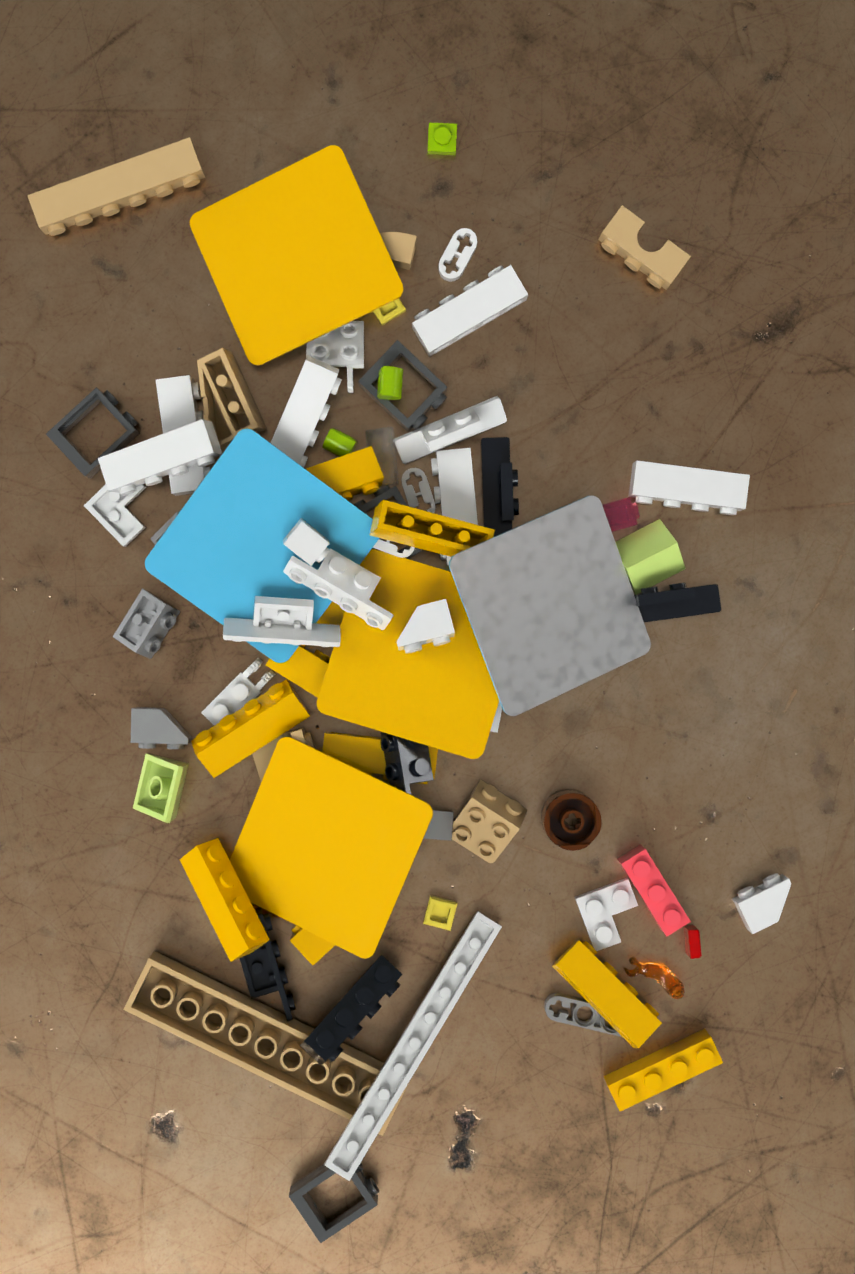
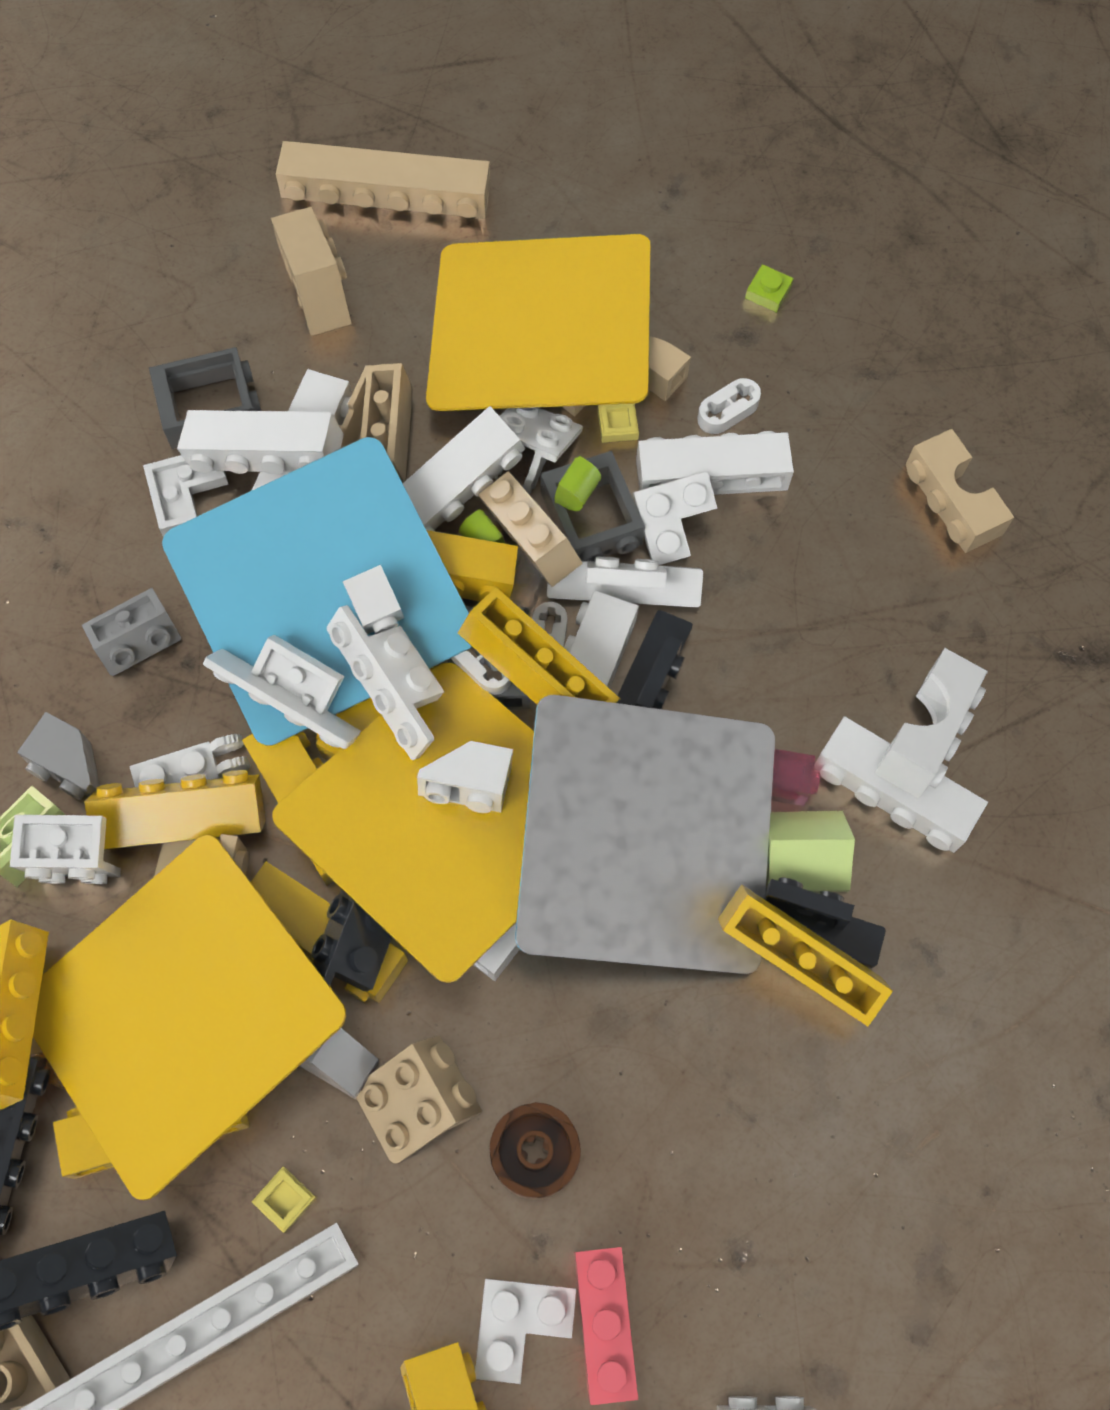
camera: 20 degrees right, 20 degrees down
none -> white bracket [10,815,121,884]
none -> tan wedge [271,207,352,336]
none -> tan arch [478,471,583,587]
none -> white plate [632,471,717,565]
none -> yellow brick [718,884,893,1027]
none -> white arch [874,648,988,799]

